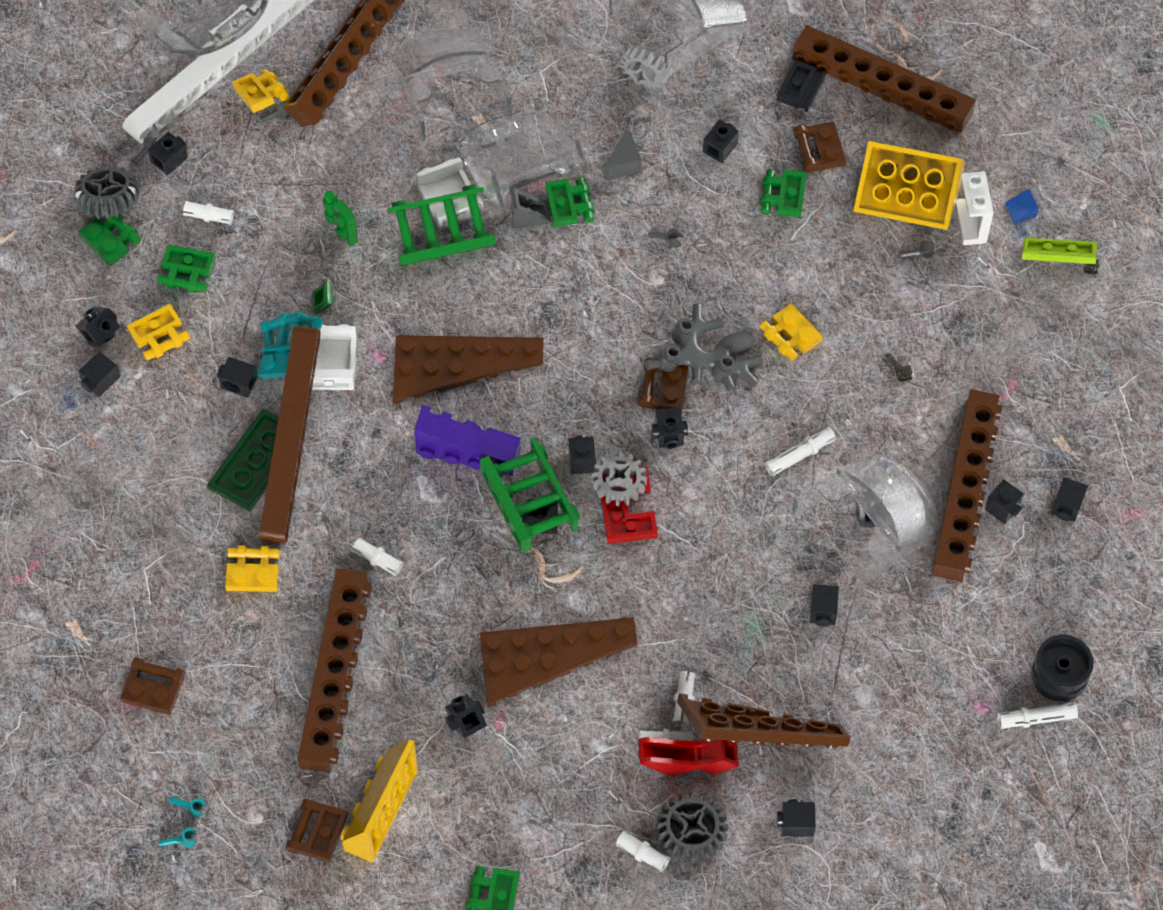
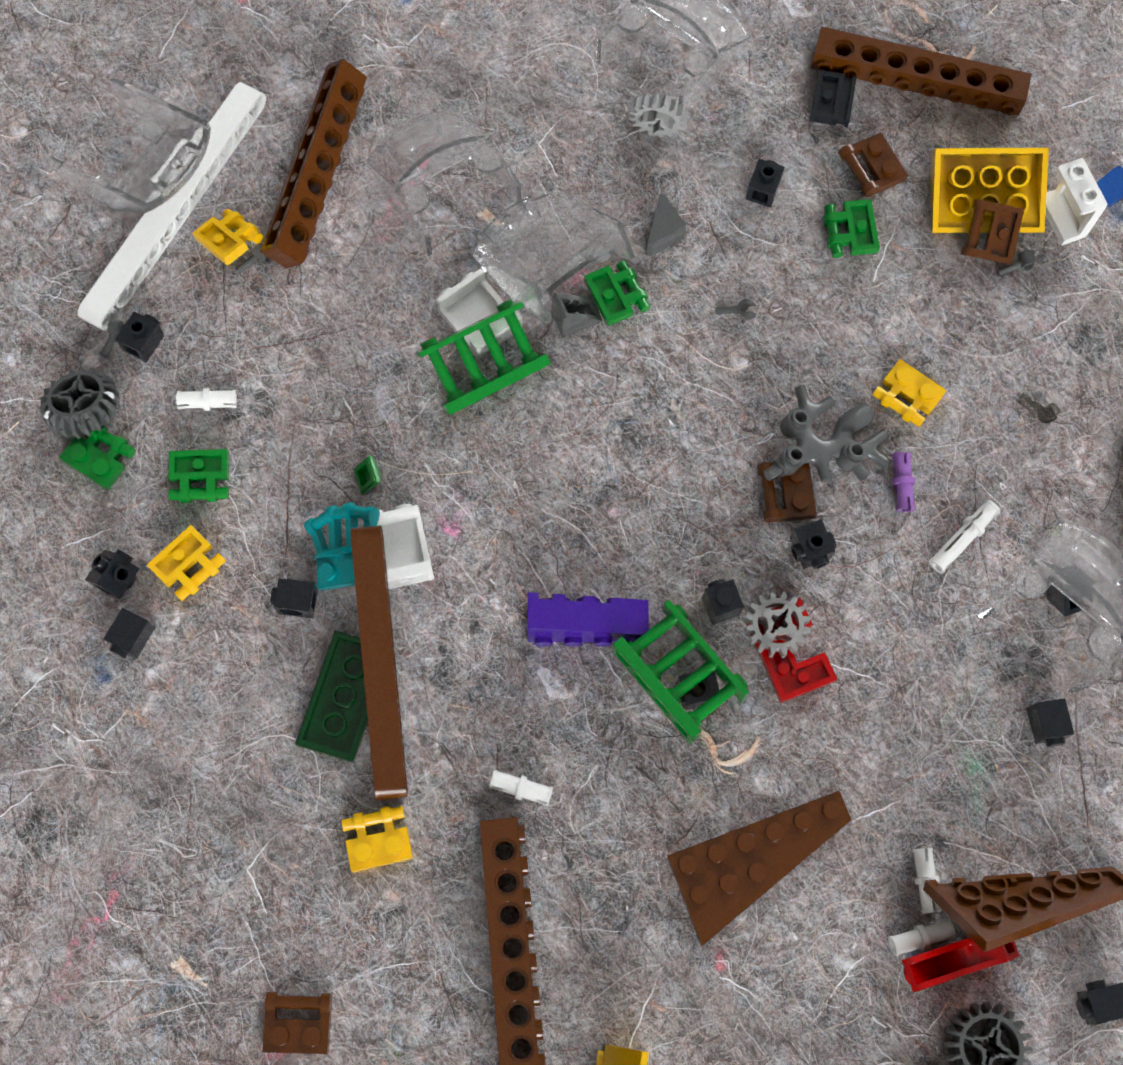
camera: 15 degrees left, 10 degrees up
green plate [323,191,358,247] -> none
reddish brown wing [393,335,544,405] -> none
black brick [444,695,487,738] -> none
none -> medium lavender pin [891,452,915,512]
none -> reddish brown plate [960,199,1025,264]

